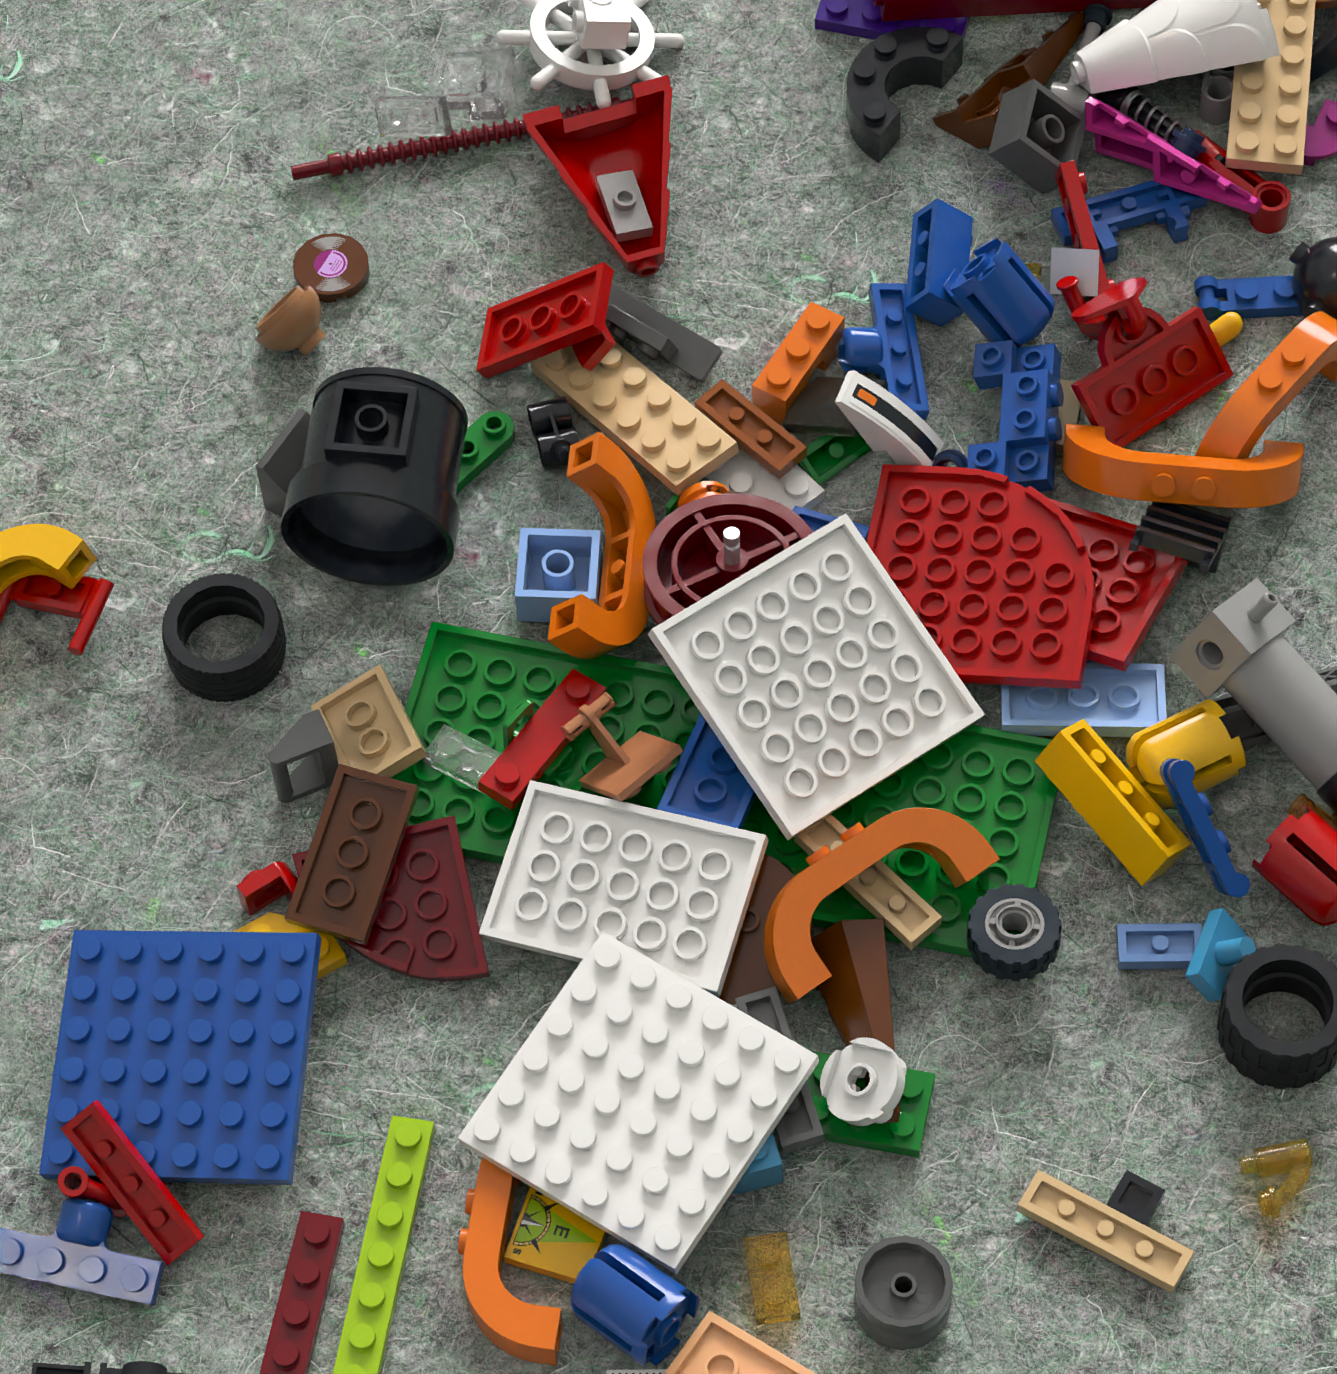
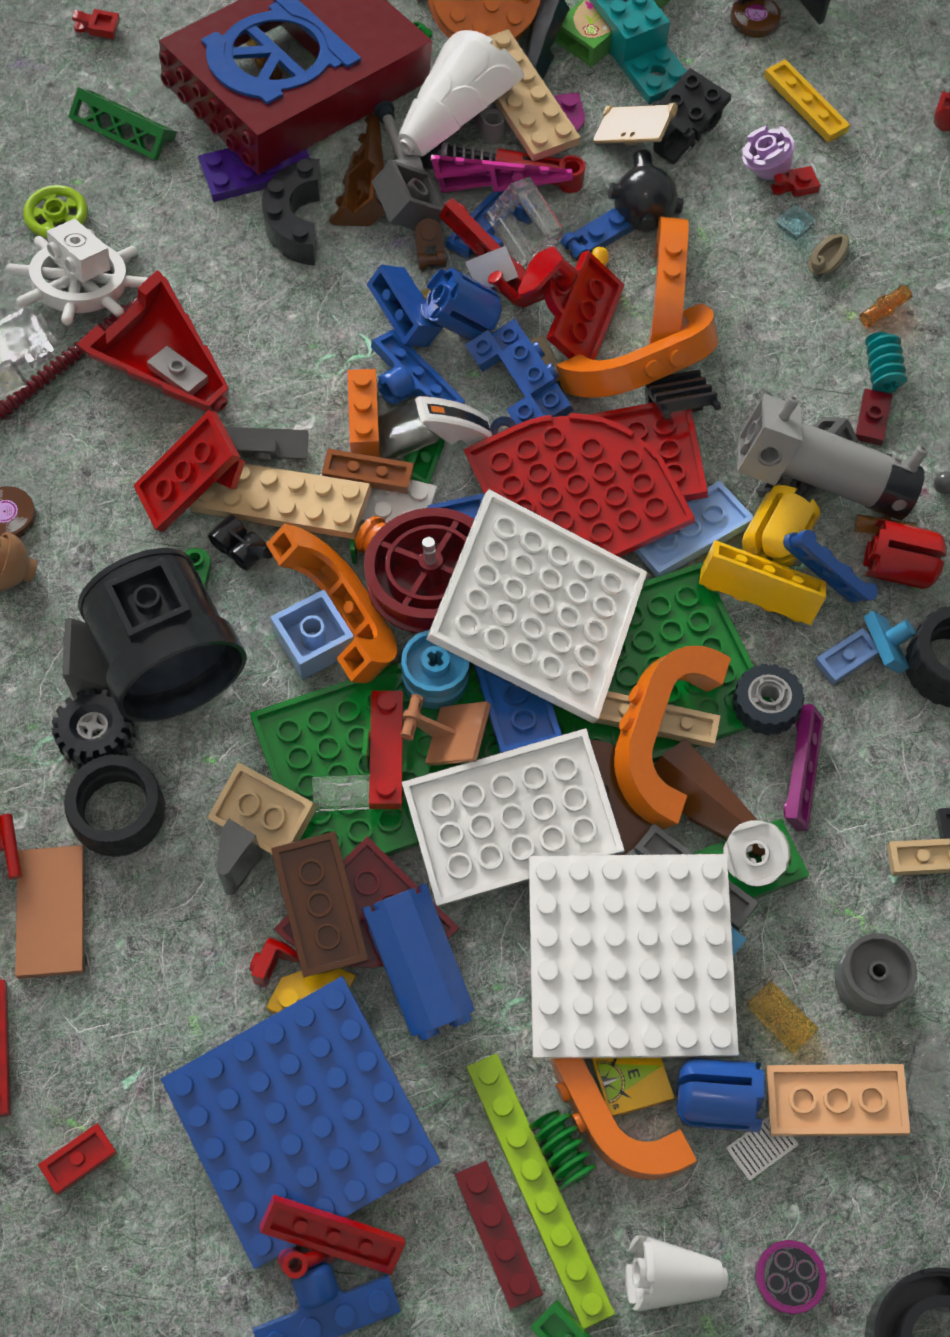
camera: 40 degrees left, 5 degrees up
dark blue plate [1171,126,1208,160] -> none
none -> nougat tile [15,845,85,979]
none -> black wheel [52,689,136,769]
none -> blue brick [362,883,475,1041]
none -> dark azure wheel [401,630,469,709]
none -> reddish brown plate [414,218,446,270]
none -> clear window [485,177,566,267]
none -> green piece [529,1110,596,1190]
none -> magenta plate [783,704,824,831]

